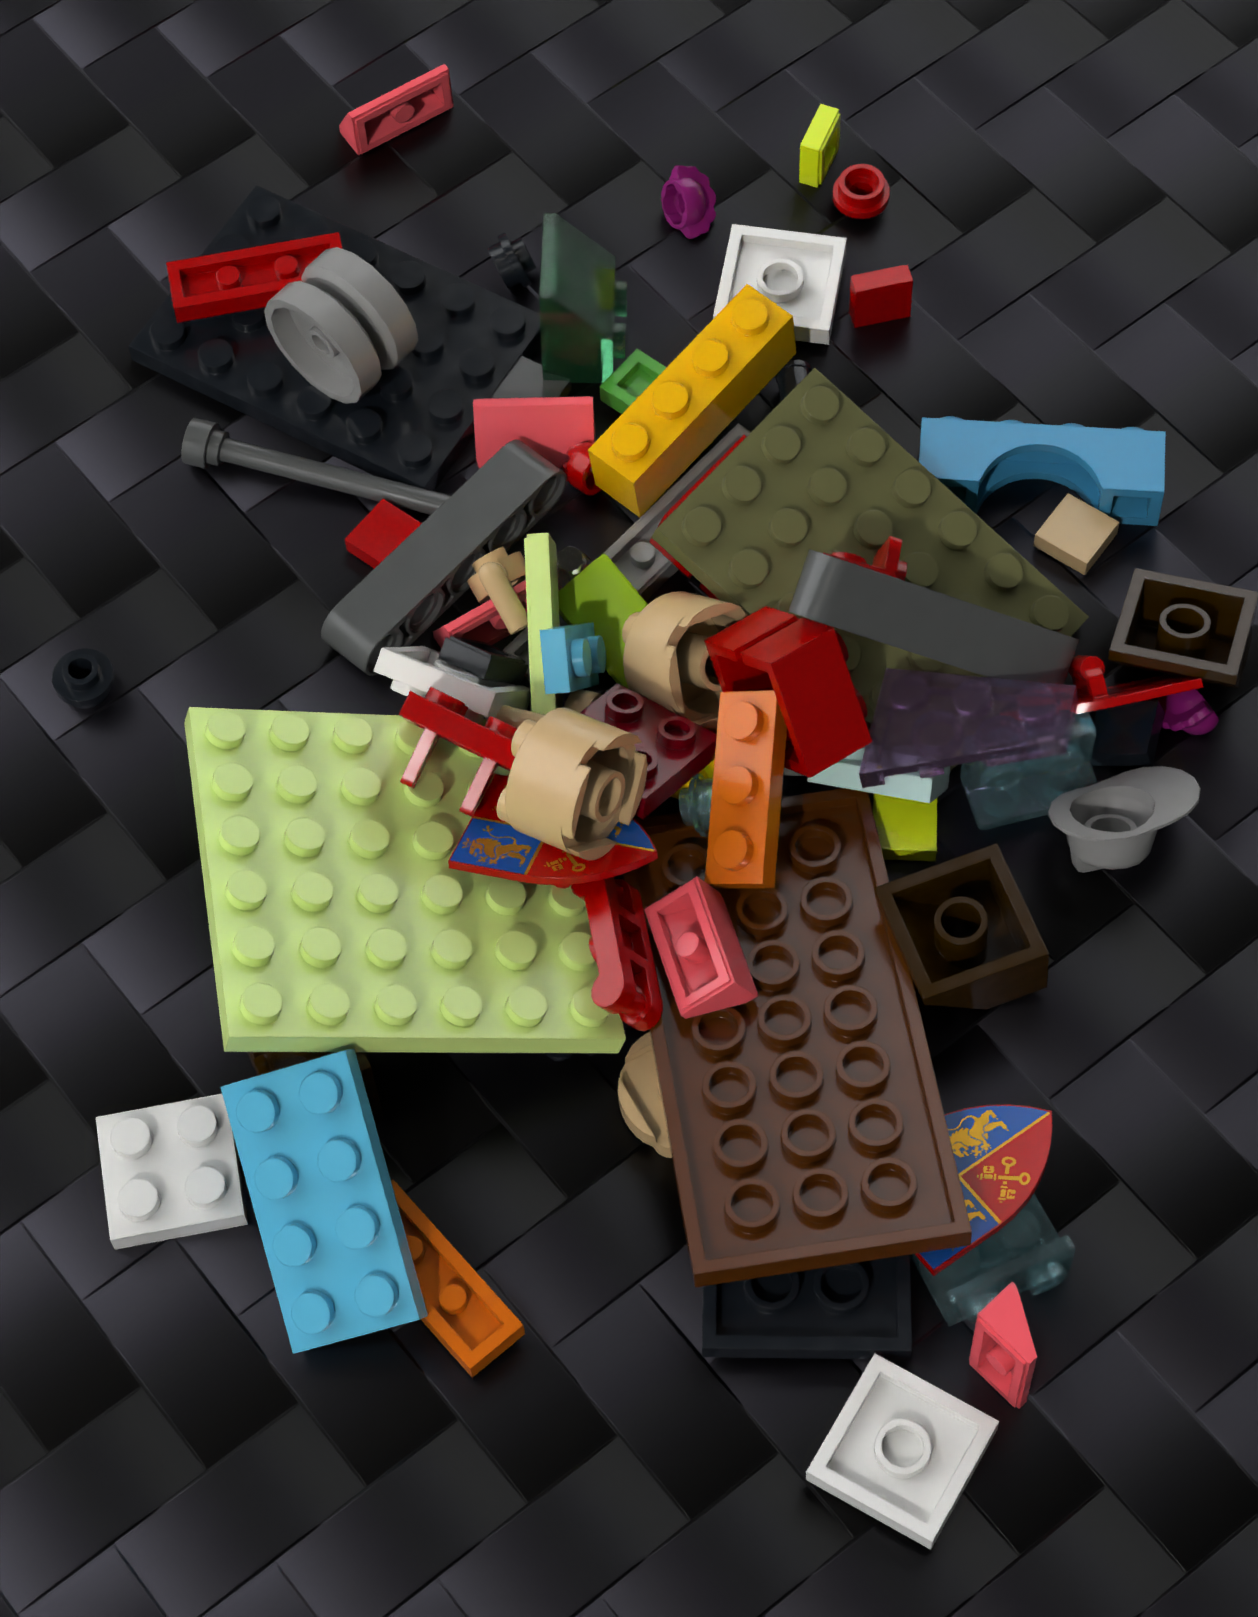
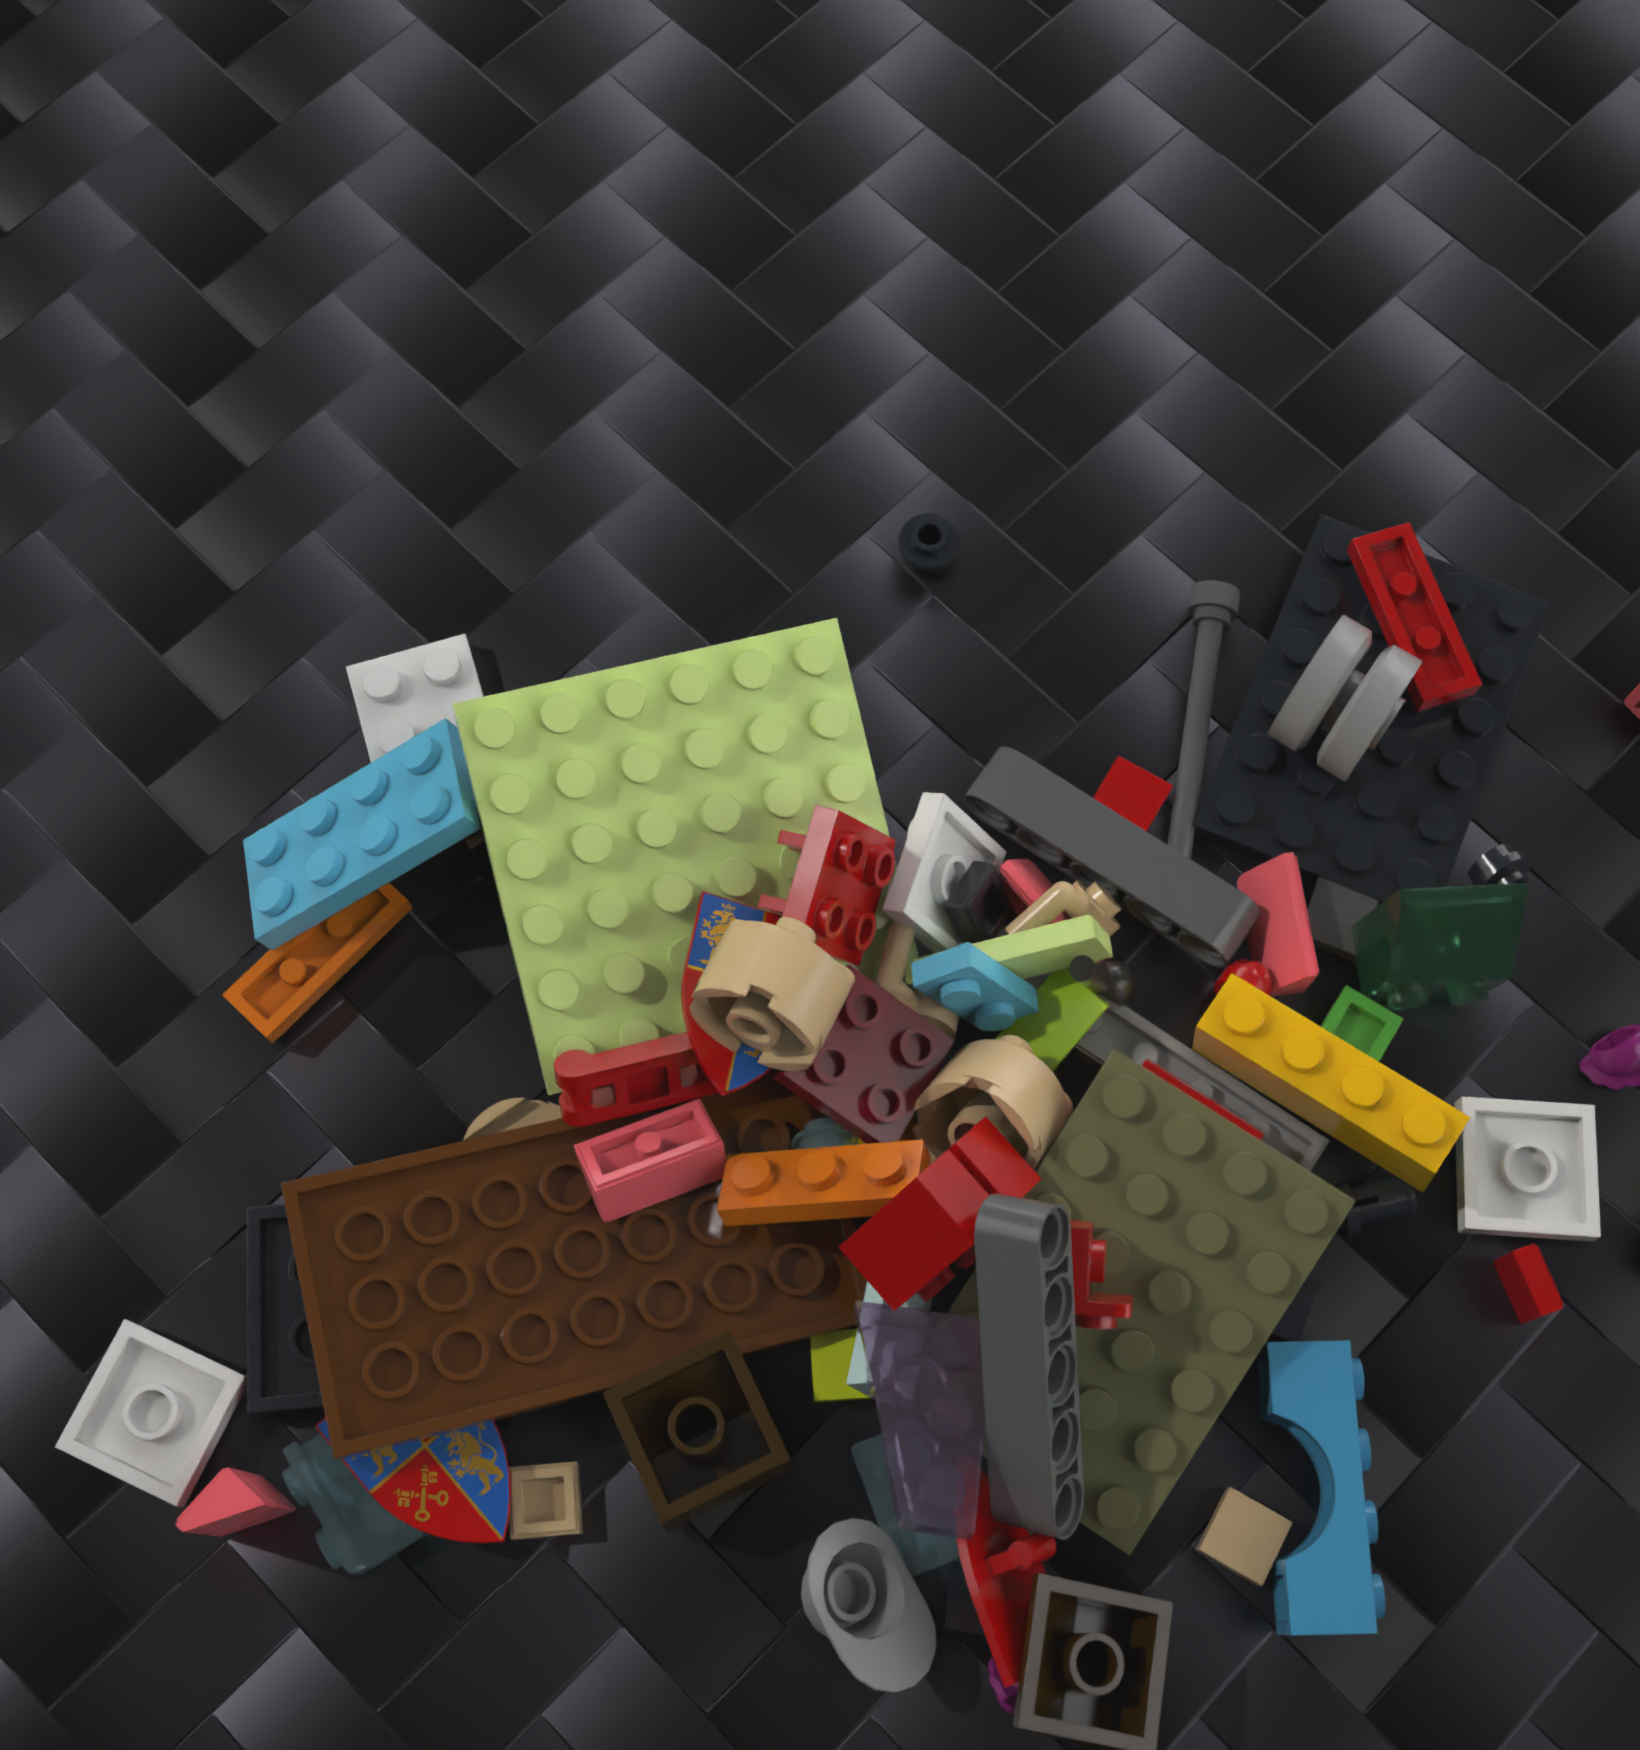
camera: 80 degrees right, 10 degrees up
none -> tan tile [509,1461,583,1540]

